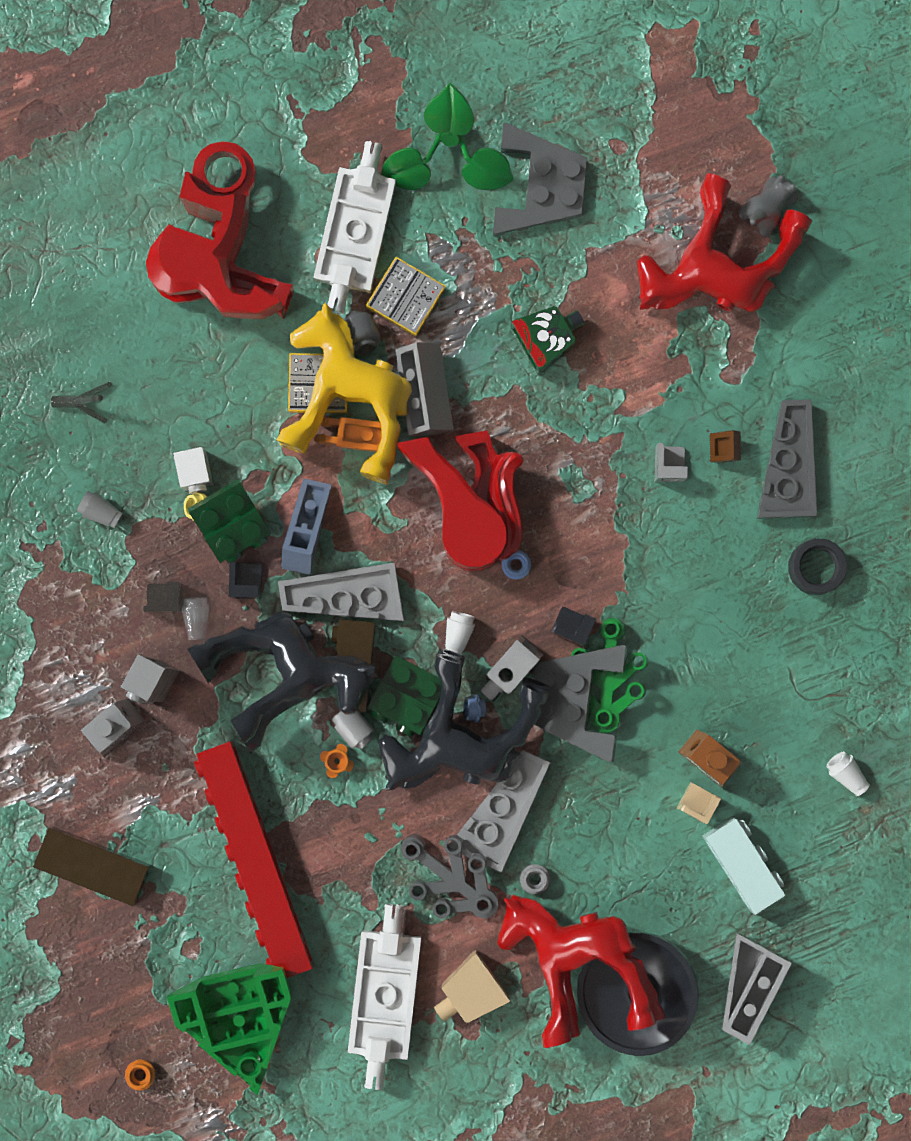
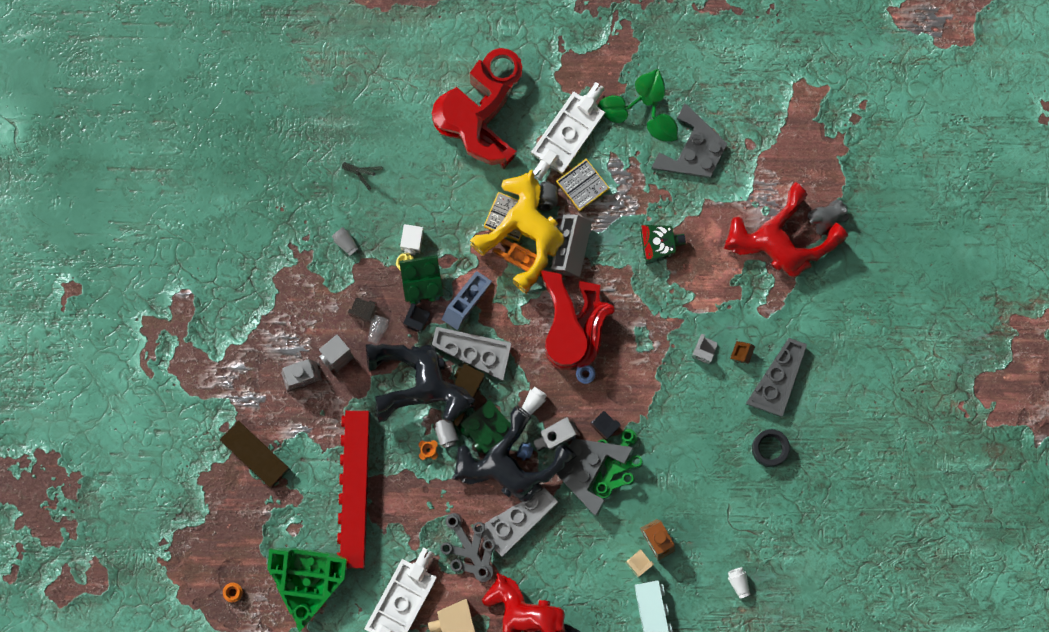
camera: 20 degrees right, 5 degrees down
light grey plate [520,864,550,894] -> none

